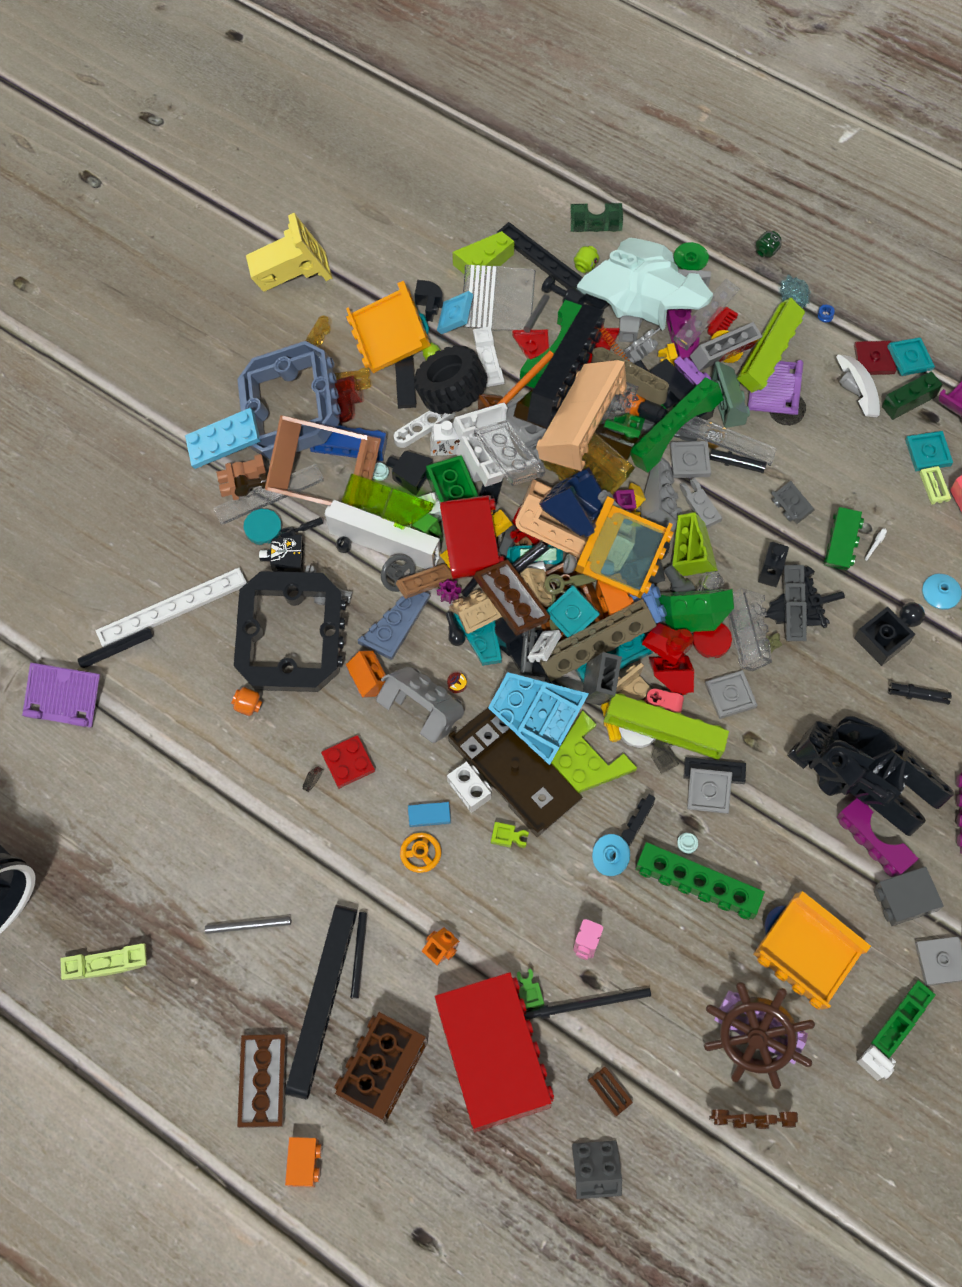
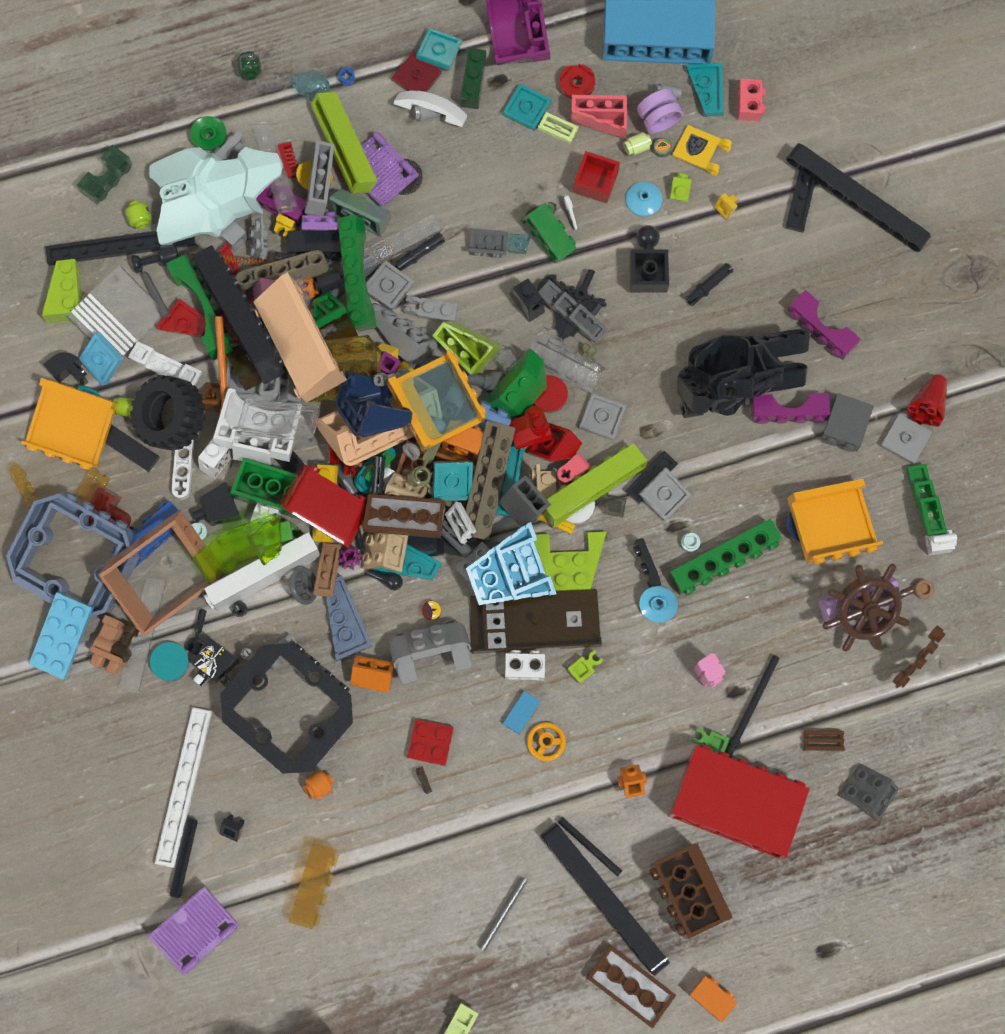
camera: 55 degrees left, 10 degrees up
none -> black tile [219,814,245,842]
none -> clear yellow brick [289,843,339,929]
none -> clear light blue tile [507,233,530,254]
none -> red piece [573,151,620,203]
none -> medium nougat tile [914,580,934,600]

